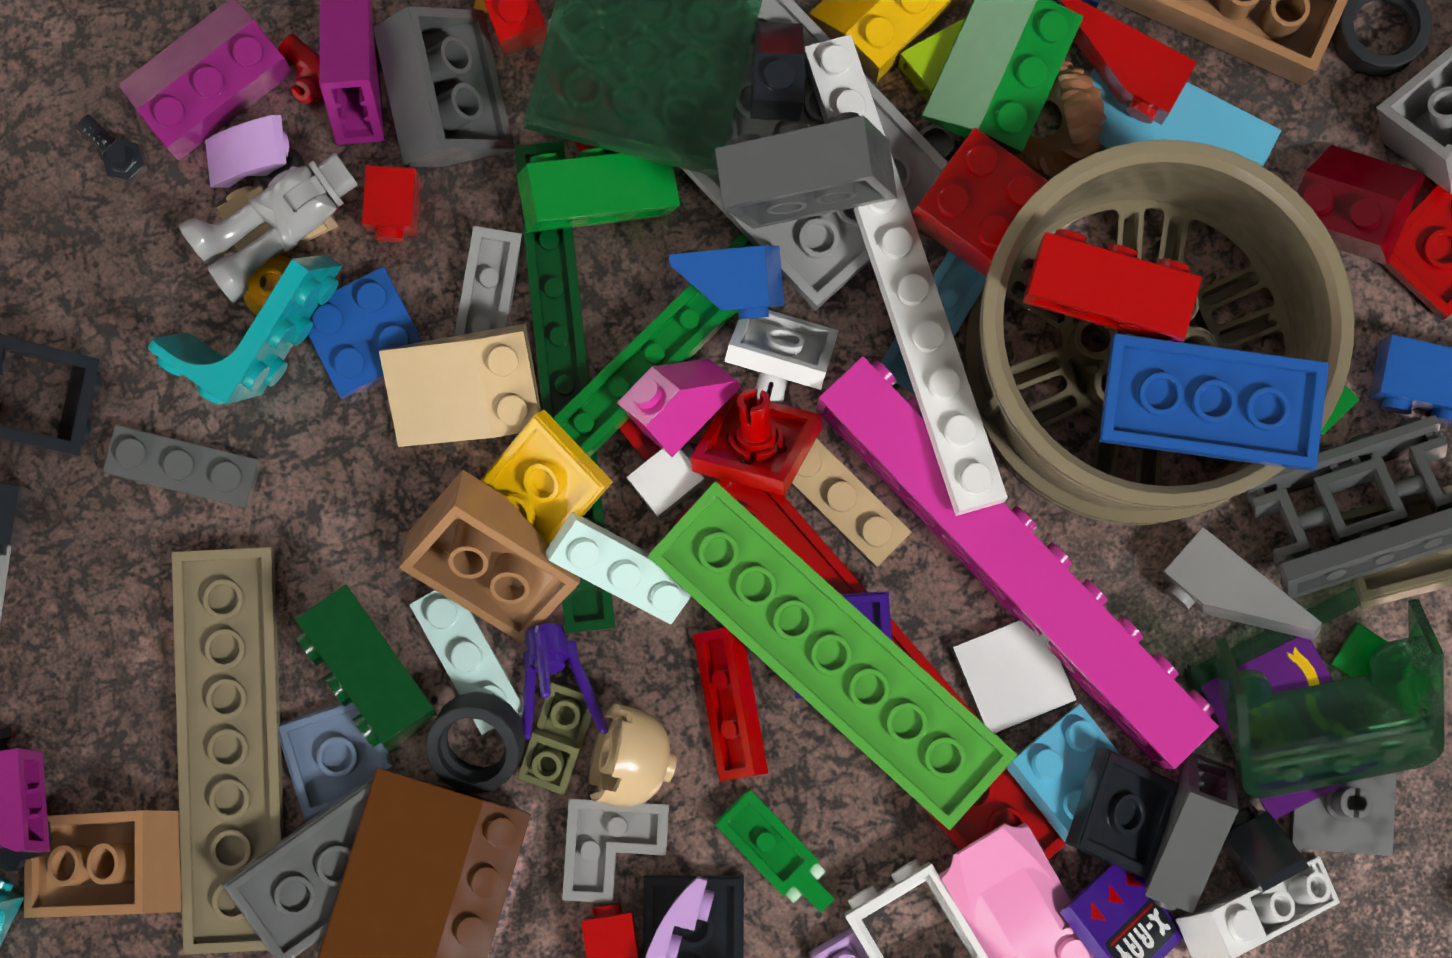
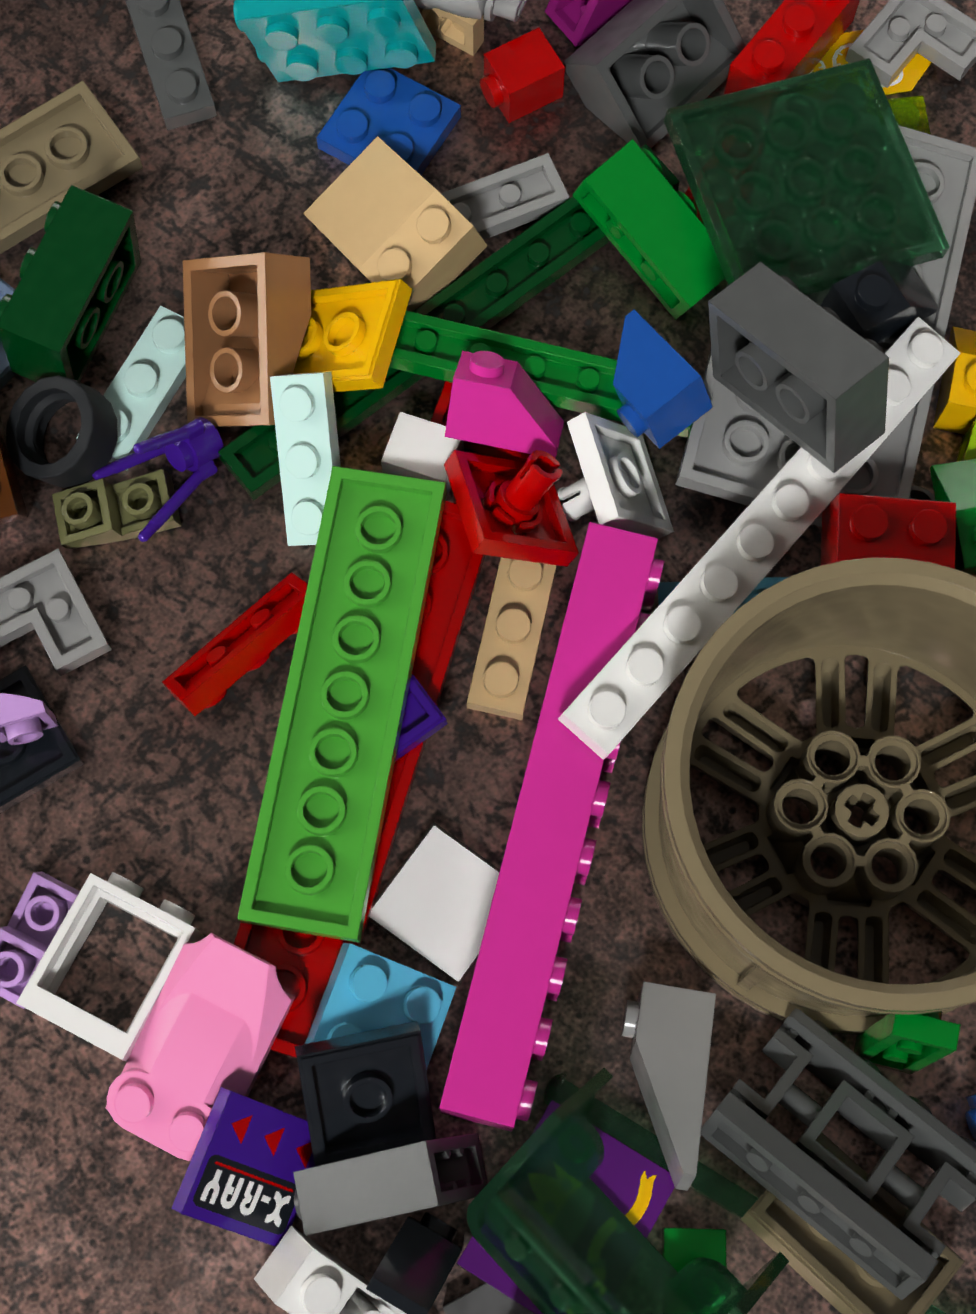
camera: 55 degrees right, 10 degrees down
tan cylinder [589,703,677,807] -> none
green hinge [713,788,835,913] -> none
red brick [1022,229,1202,342] -> none
blue plate [1099,333,1329,471] -> none

